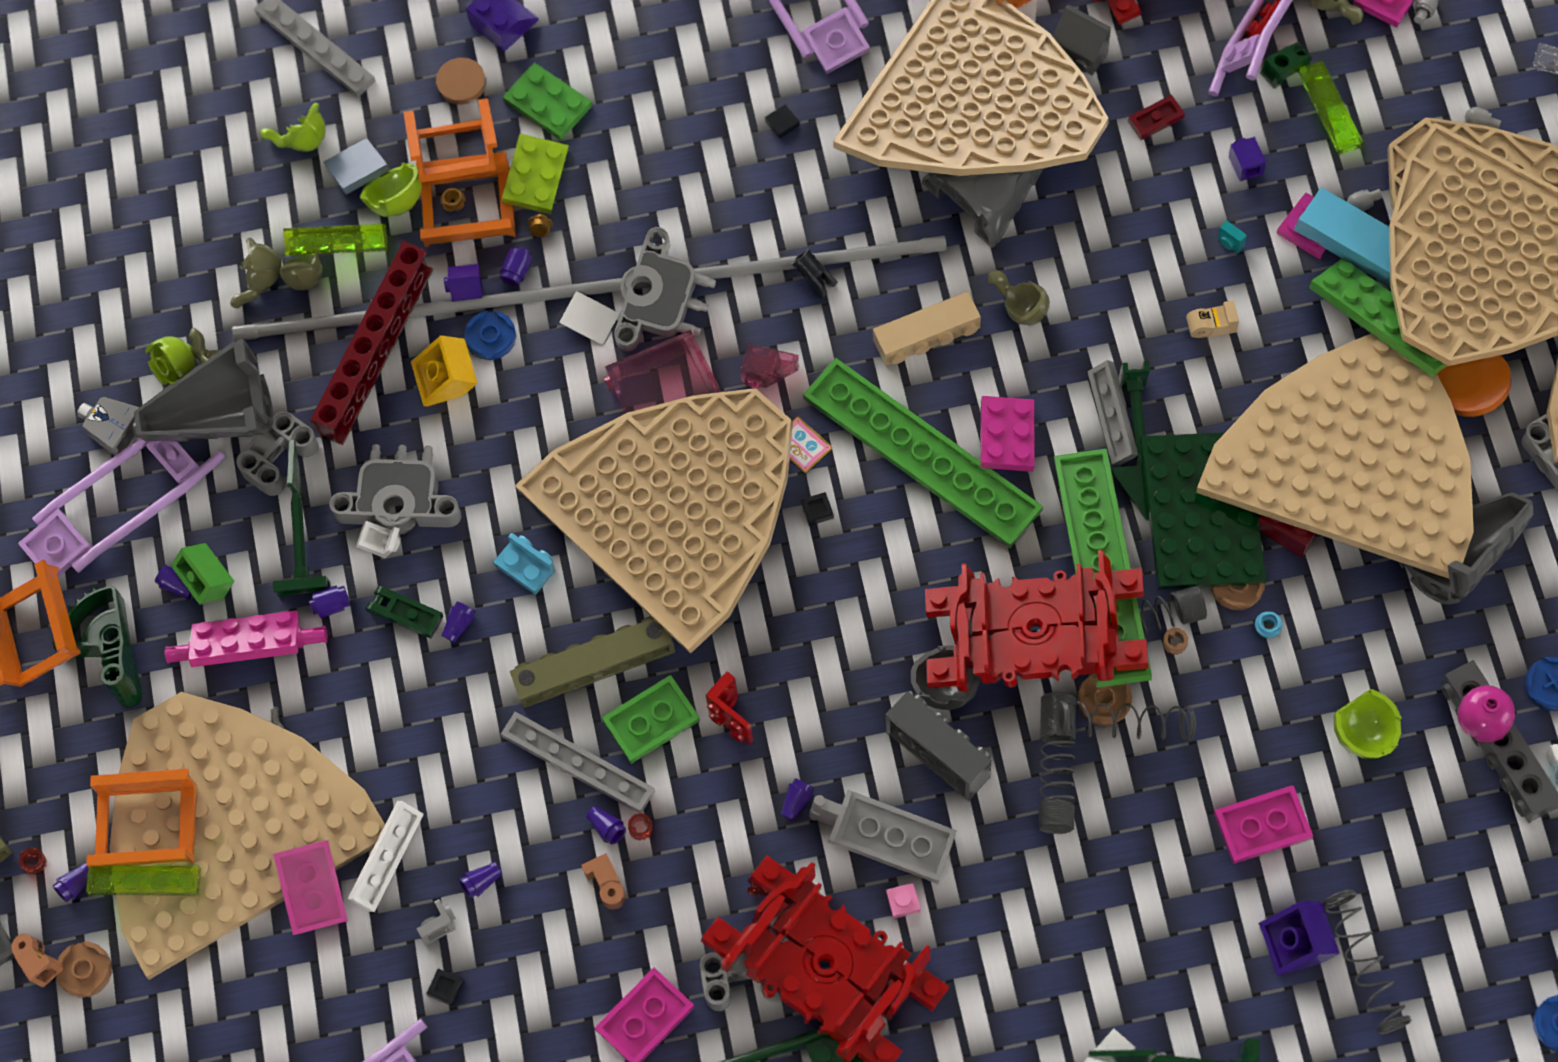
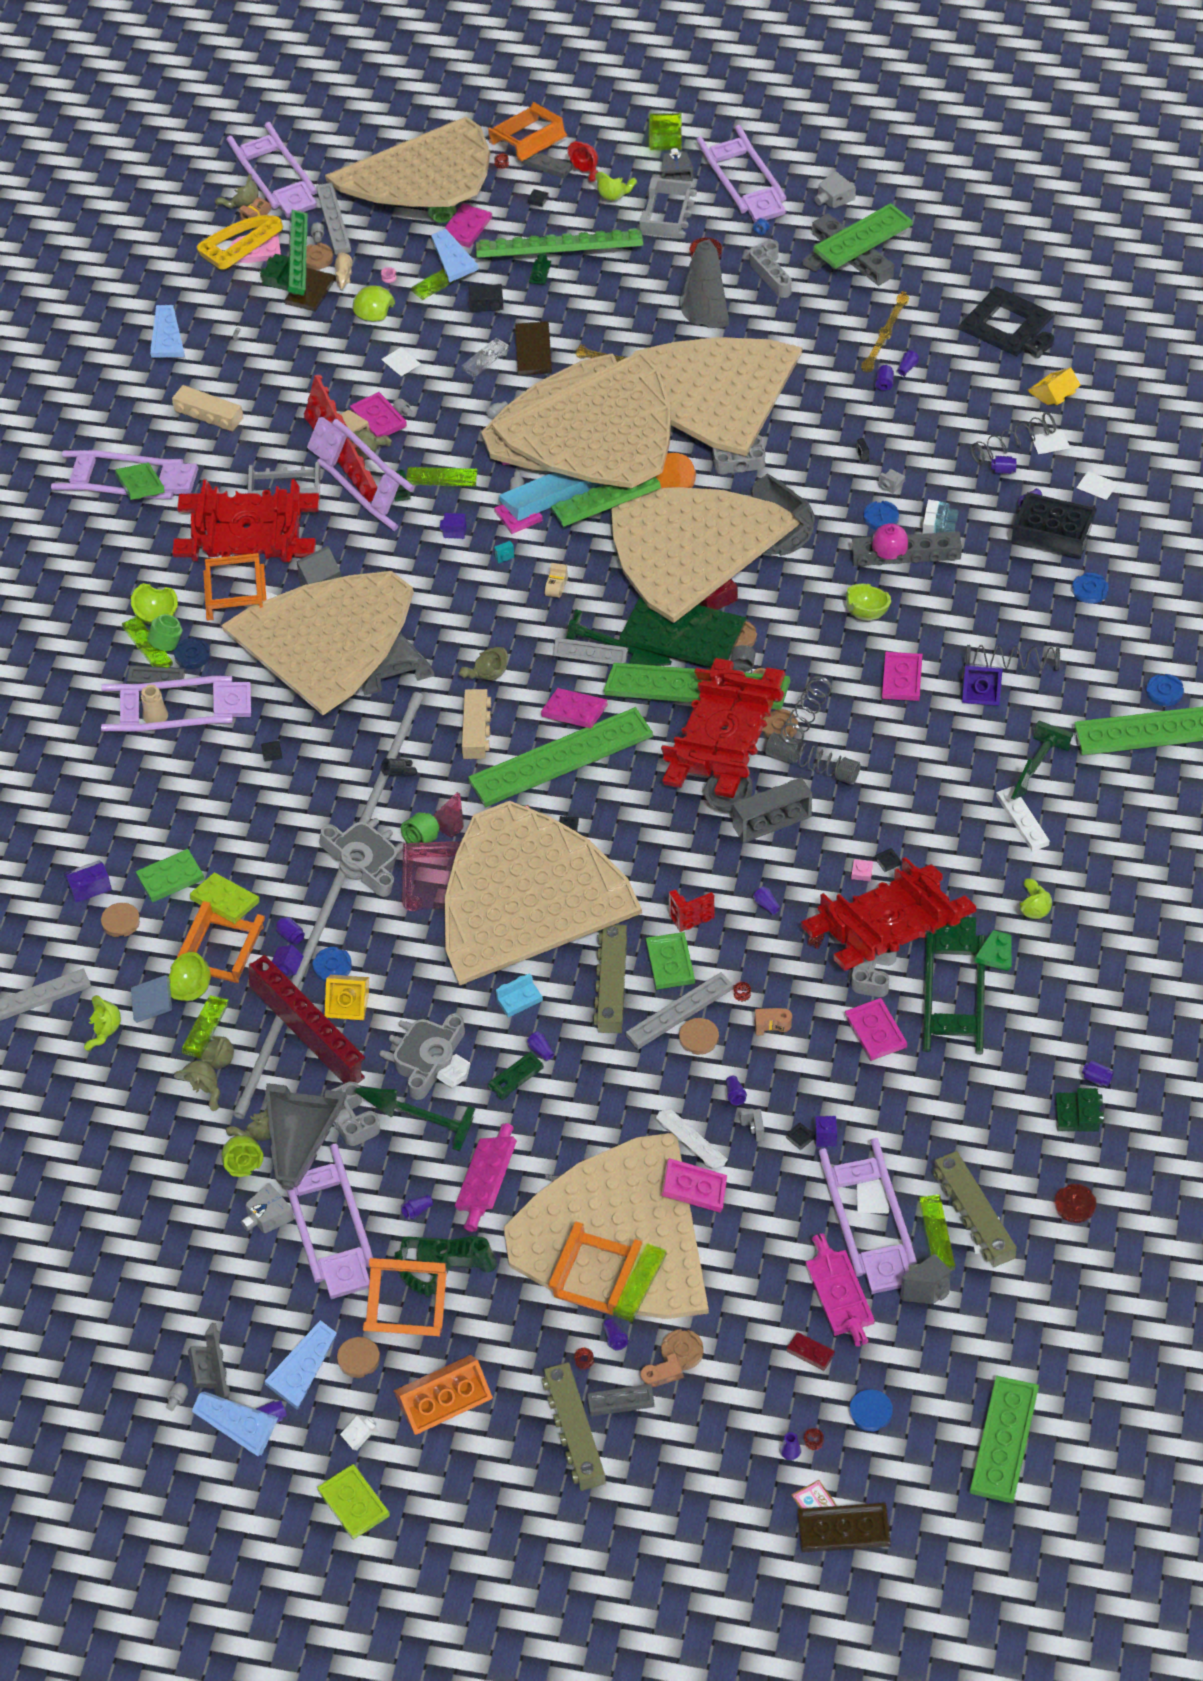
camera: 70 degrees left, 15 degrees down
bright green brick [171,543,235,605] -> none
dark purple brick [309,585,351,618] -> none
orange piece [404,98,497,183] -> none
pearl gold plate [440,188,465,212] -> none
pearl gold plate [528,214,553,237] -> none
white sticker [559,291,620,345] -> none
dark purple cone [586,806,626,845] -> none
light grey hinge [809,789,957,884] -> none
dark red plate [1128,95,1185,140] -> none
medium azure plate [1255,612,1282,638] -> none
none -> bright green piece [401,812,439,850]
none -> medium nougat tile [679,1018,719,1055]
none -> dark purple brick [815,1116,837,1147]
none -> black tile [875,848,901,872]

